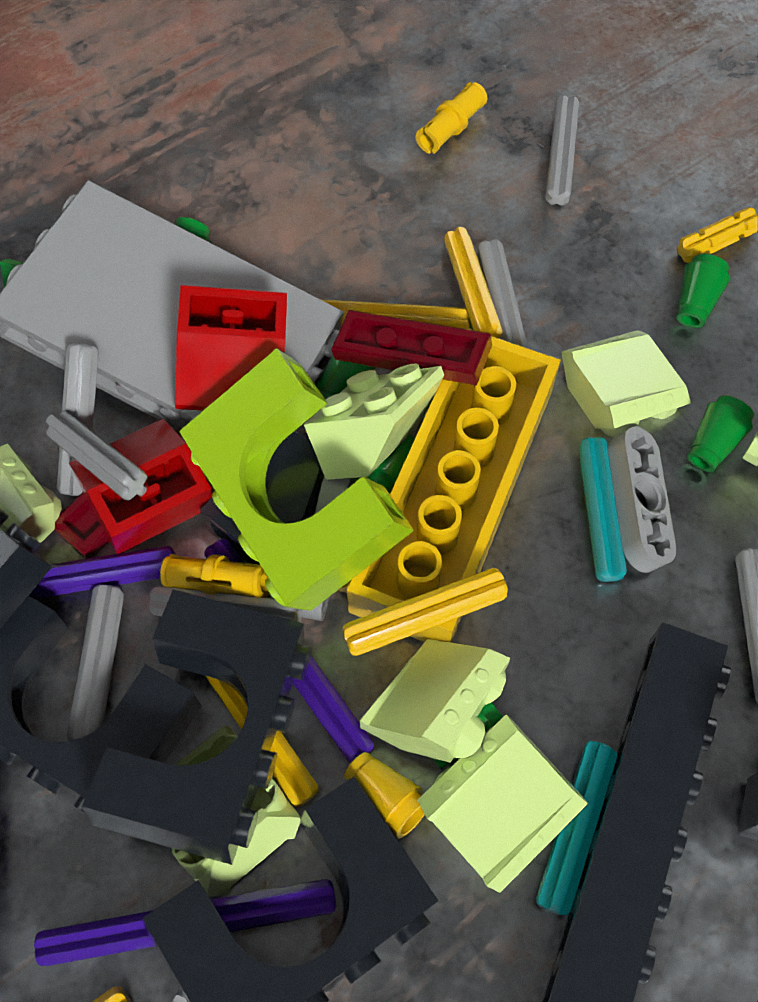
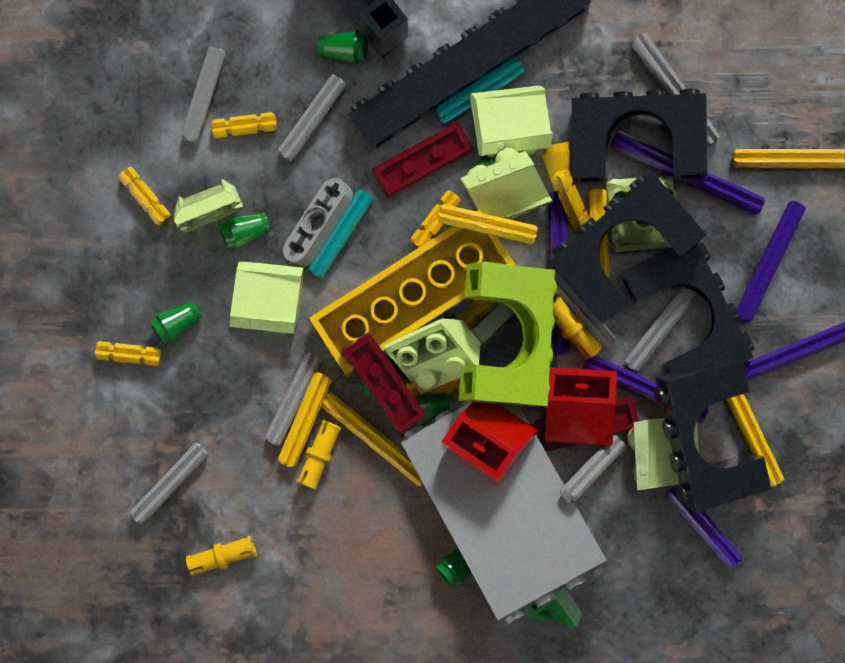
camera: 145 degrees left, 20 degrees up
light grey axle [46,411,147,500] -> none
none -> yellow pin [296,420,342,490]
none -> dark red tile [371,122,474,199]
none -> yellow axle [411,190,461,248]
none -> yellow axle [551,169,590,232]

